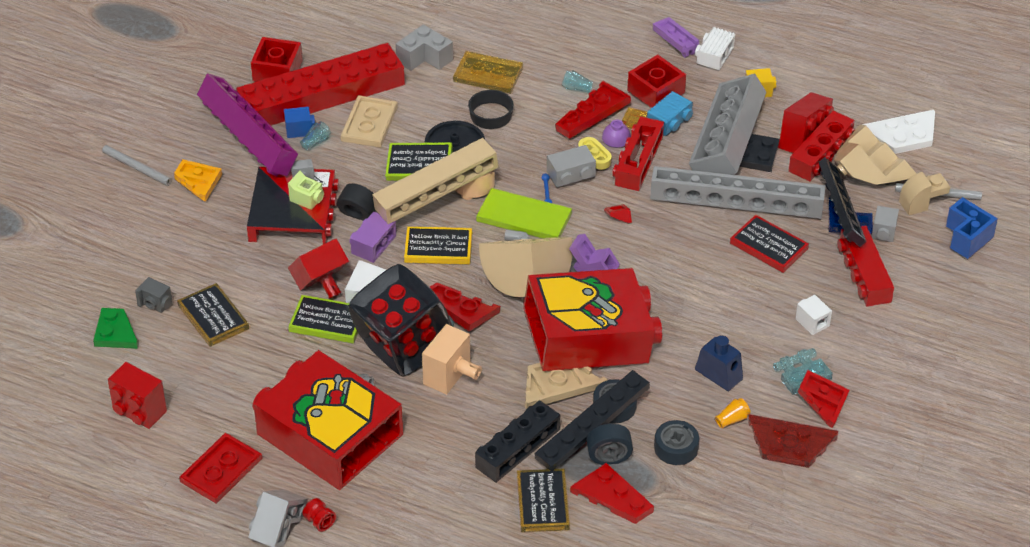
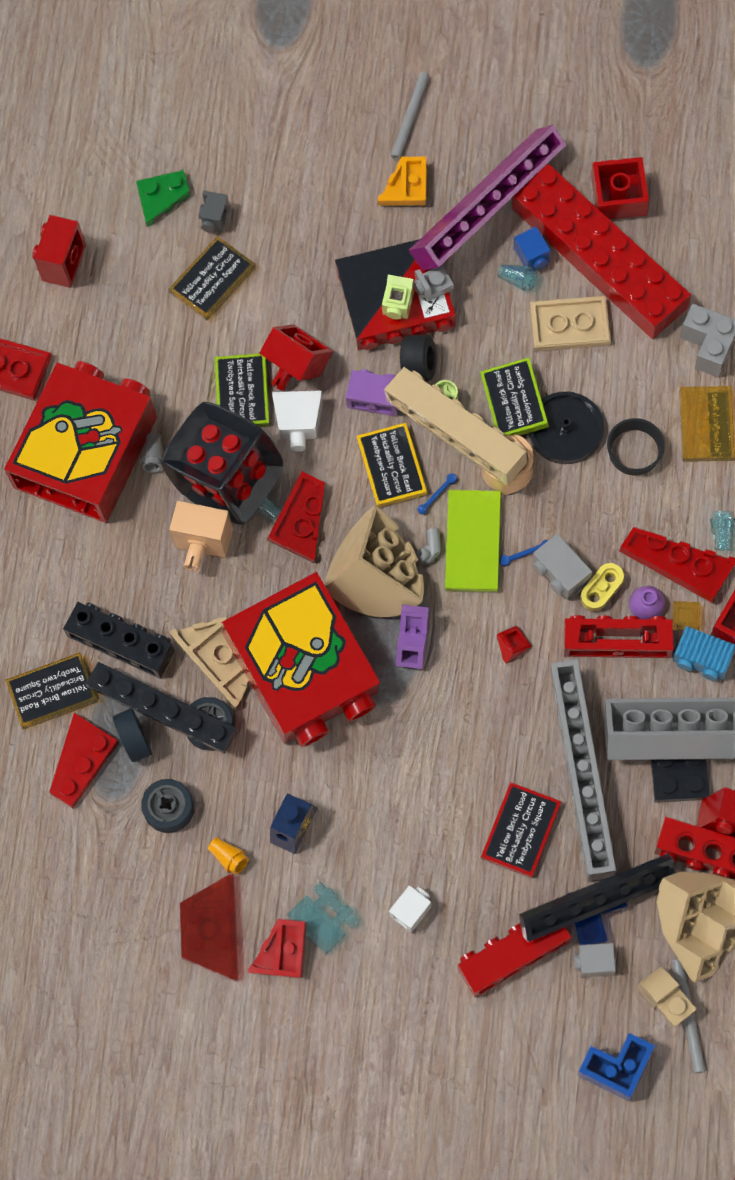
camera: 80 degrees right, 25 degrees up
none -> blue hinge [417,473,457,515]

